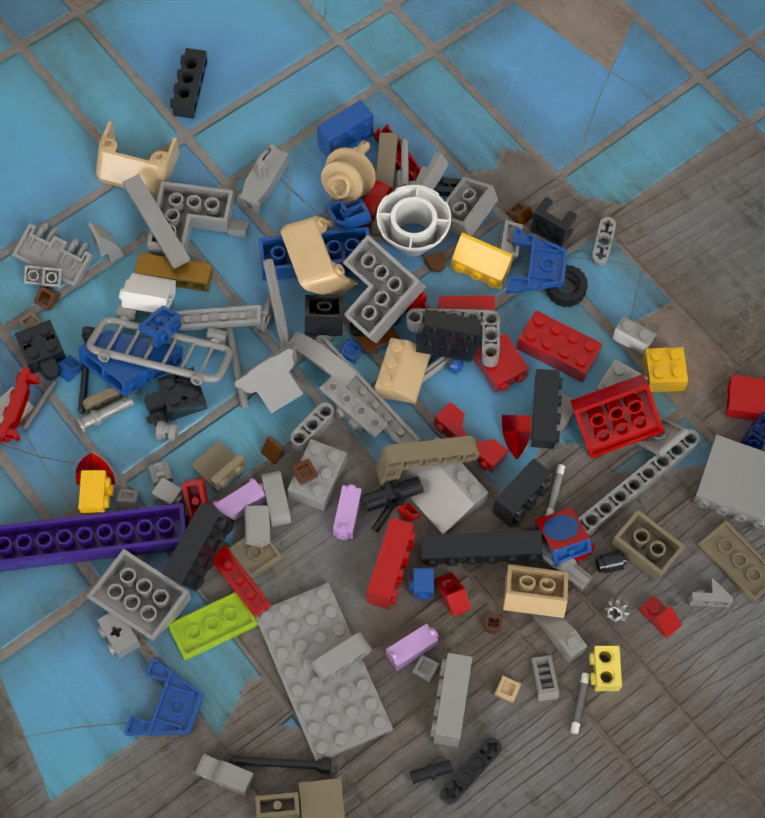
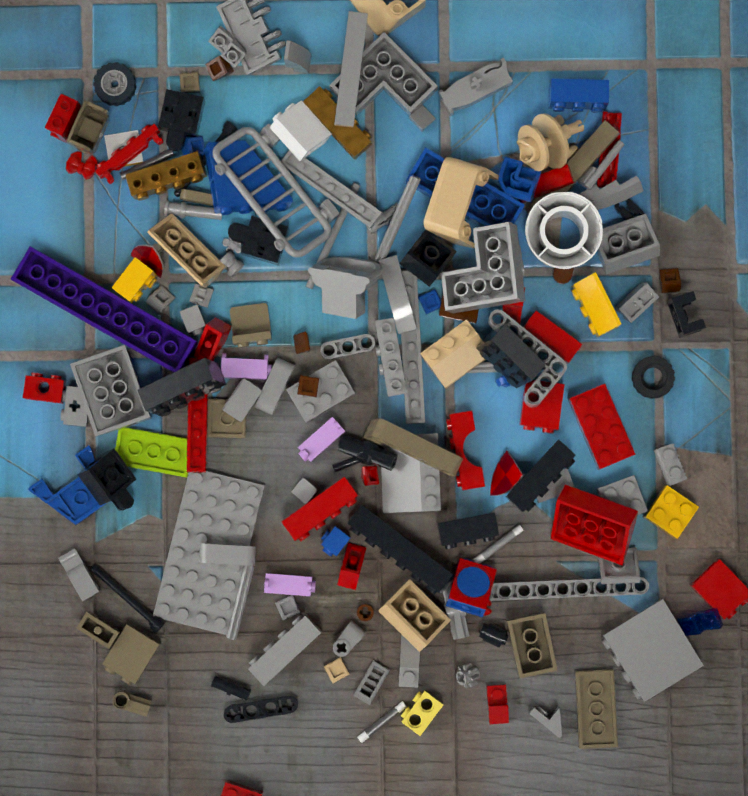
camera: 45 degrees right, 20 degrees up
blue bracket [139,305,181,348] -> none
blue wing [506,227,568,294] -> none
light grey beam [591,217,616,267] -> none
none -> red brick [23,373,66,404]
none -> black brick [77,448,136,511]
none -> pearl gold brick [125,151,207,201]
none -> tan slope [147,213,226,288]
none -> light grey axle [226,566,254,640]
none -> light grey slope [291,477,318,504]
none -> light grey piece [333,620,367,657]

